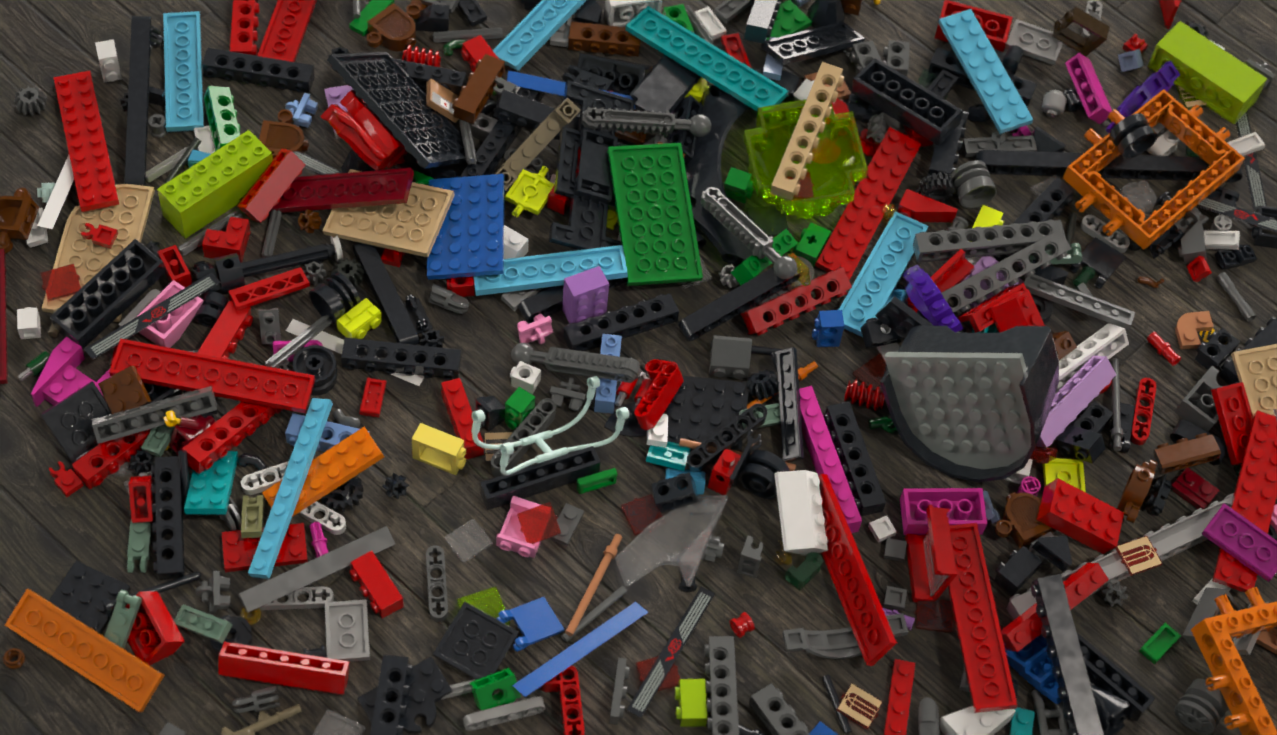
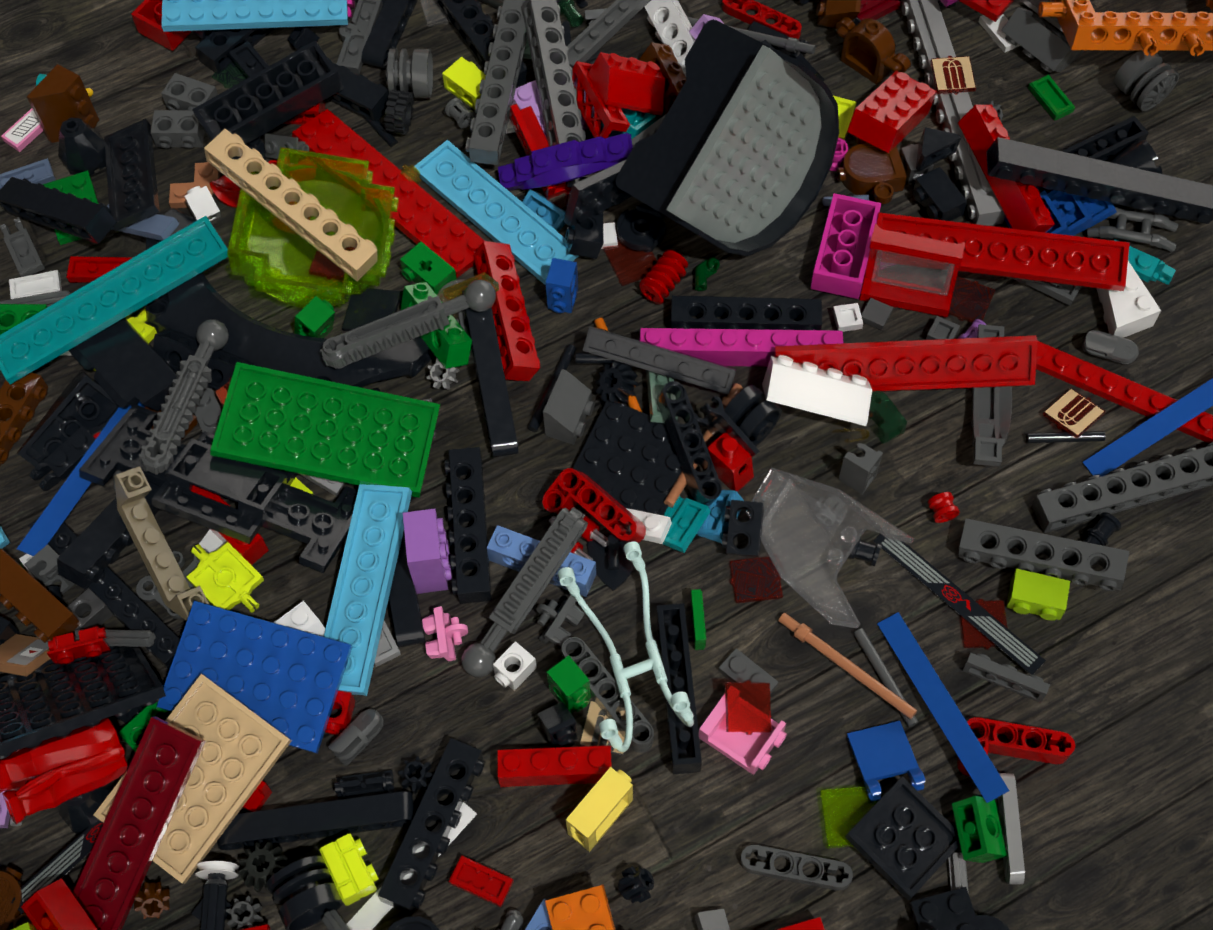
camera: 65 degrees left, 5 degrees up
clear piece [444,519,493,563] -> none
red slope [897,189,958,222] -> none
none -> red hinge [47,626,110,664]

